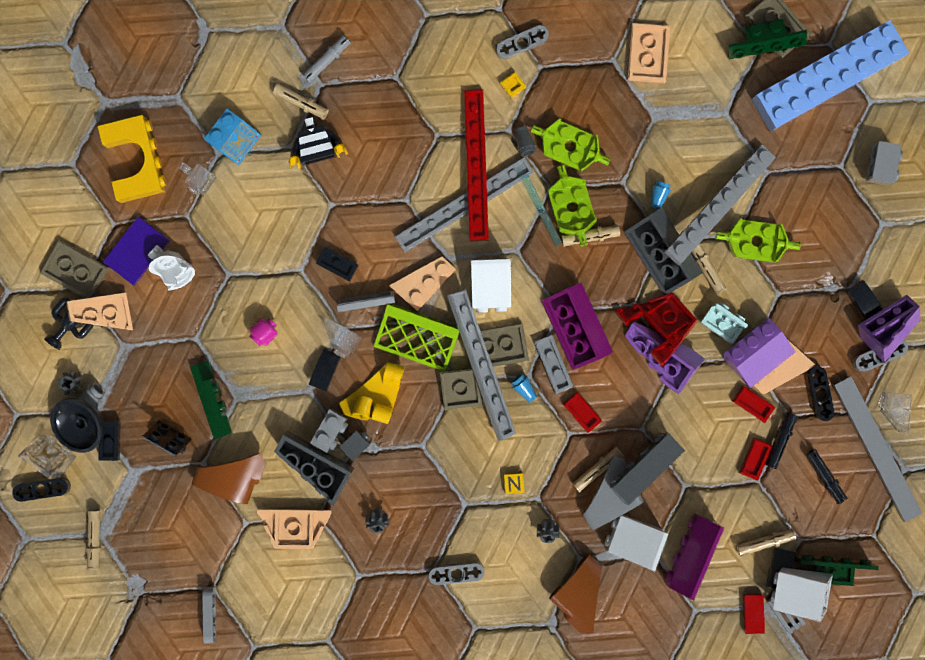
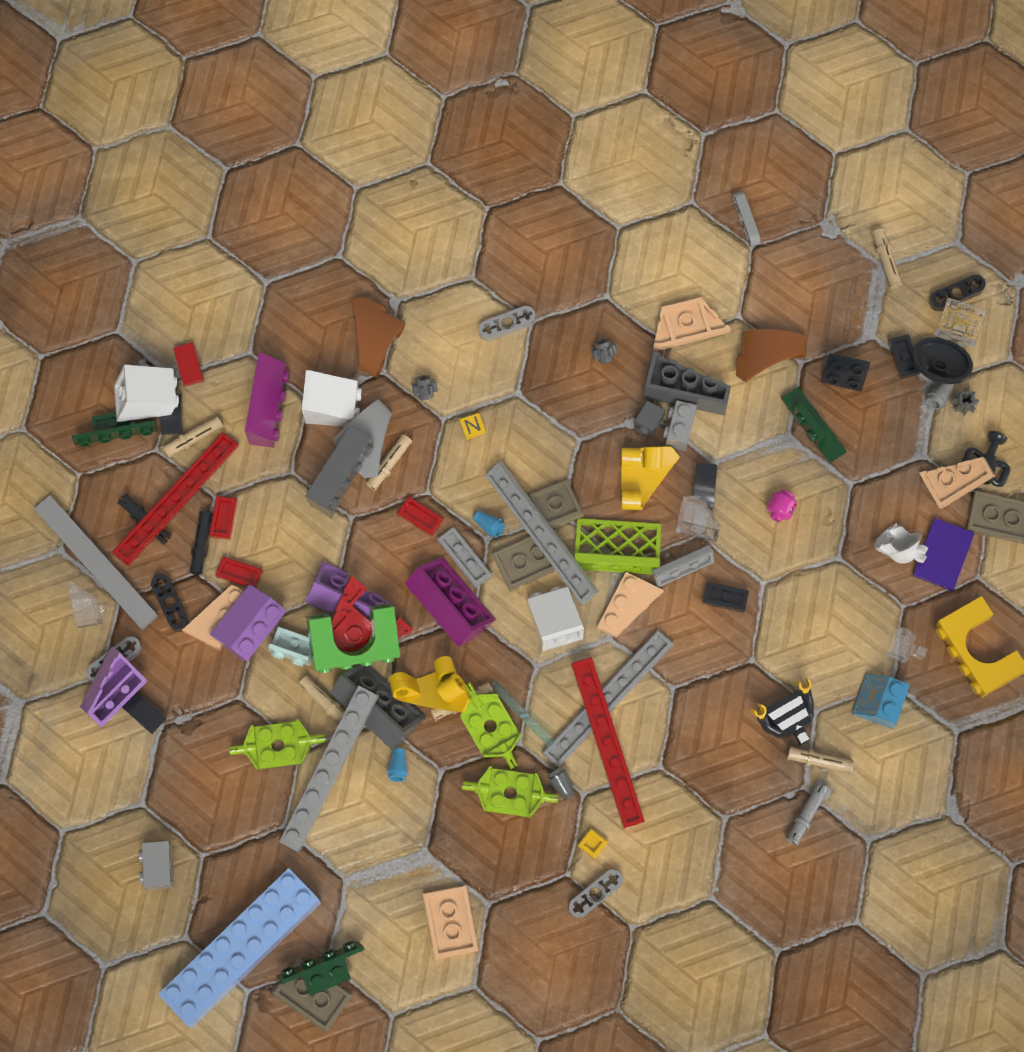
camera: 170 degrees right, 15 degrees down
none -> red tile [112,432,239,567]
none -> bright green arch [306,603,400,673]
none -> yellow panel [388,656,470,713]

